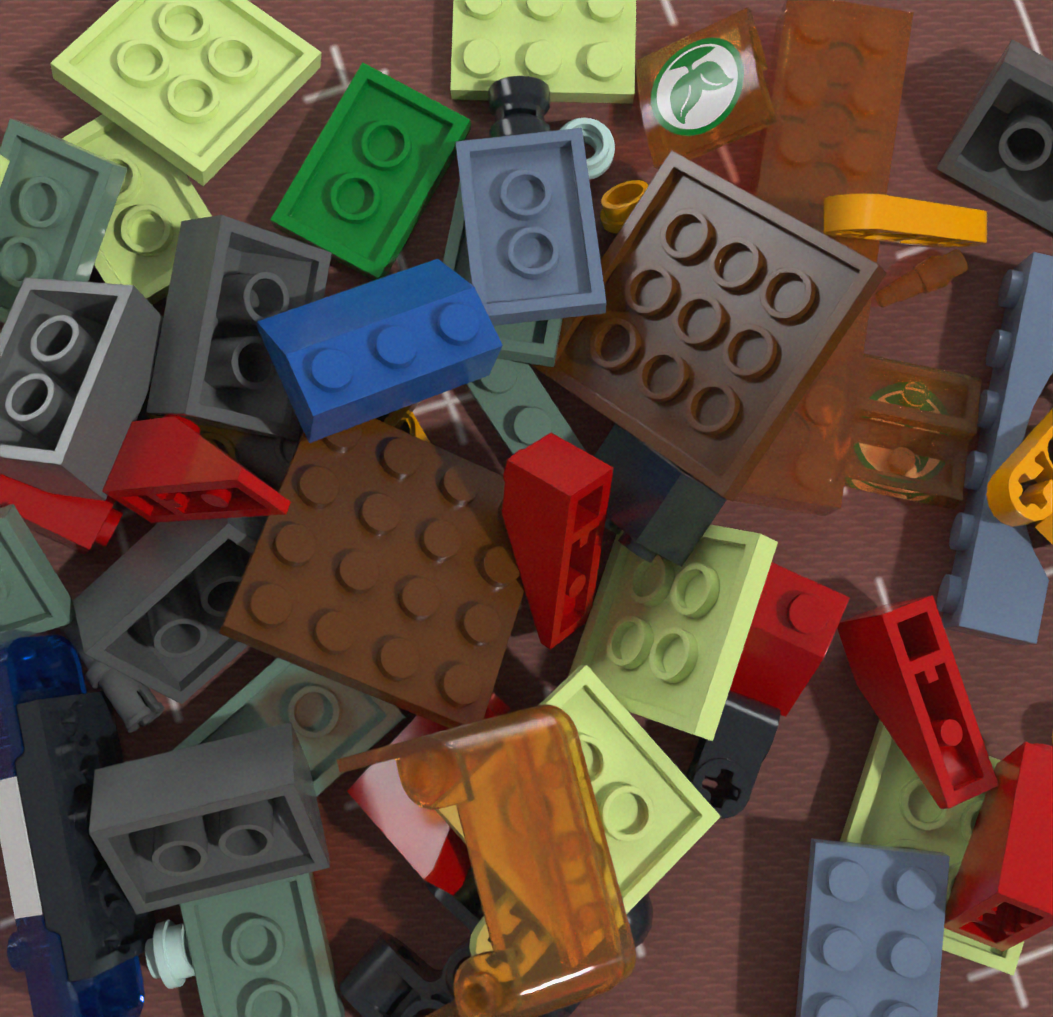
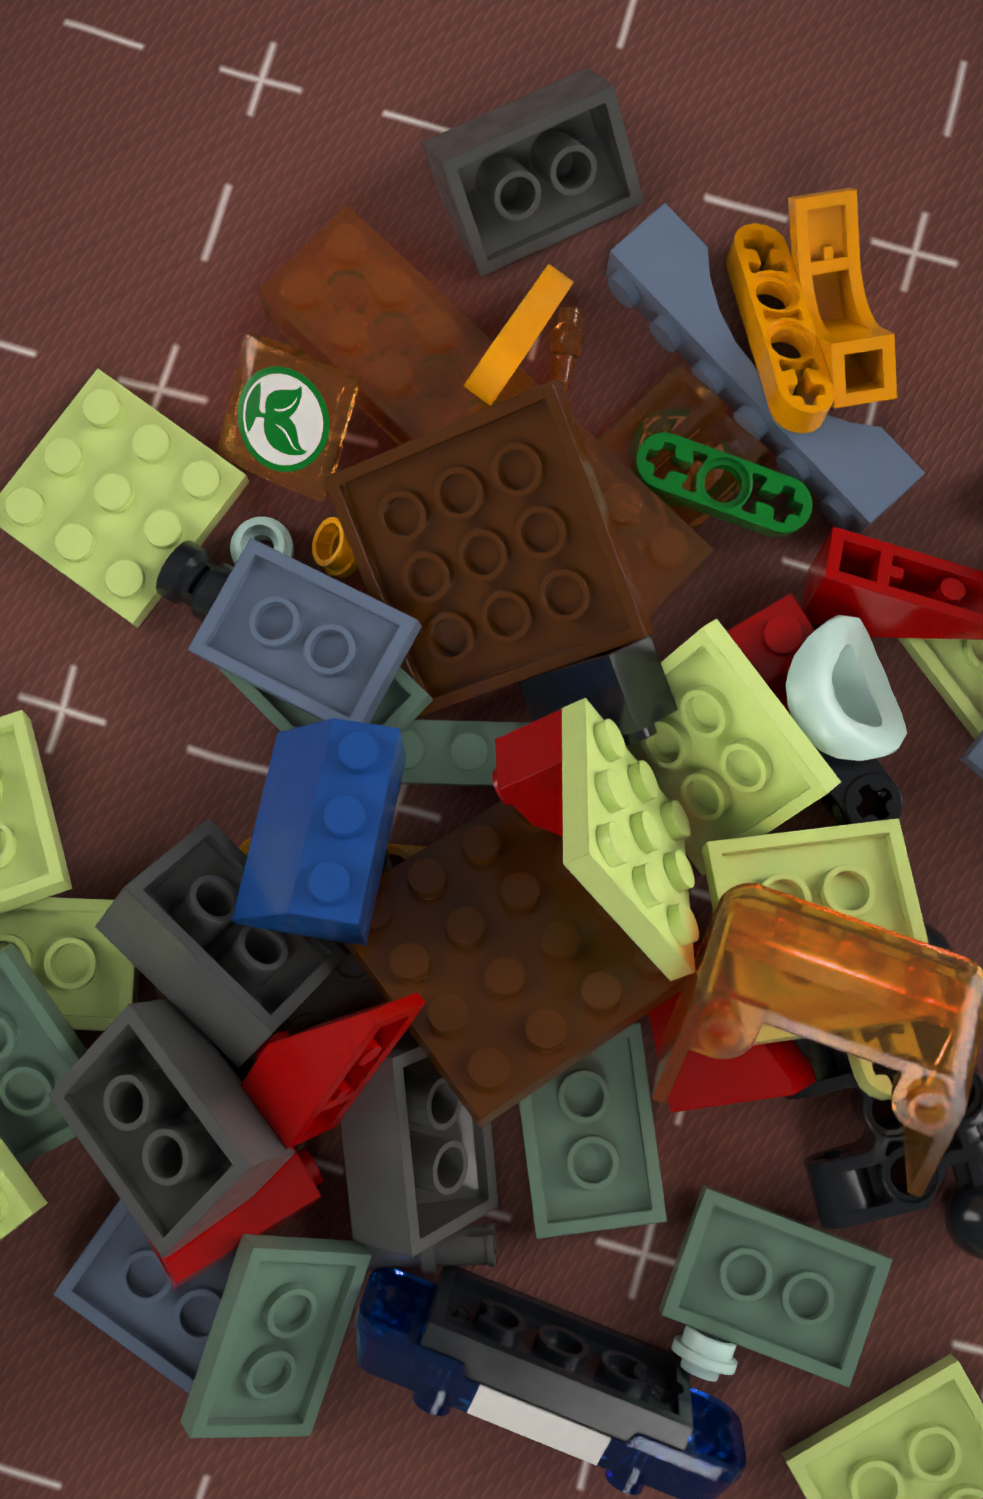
camera: 60 degrees left, 0 degrees up
dark grey slope [89,722,330,914] -> none
green plate [270,62,471,281] -> none
none -> yellowish green plate [562,698,699,981]
none -> green beam [631,432,812,538]
none -> light aqua hat [786,615,907,761]

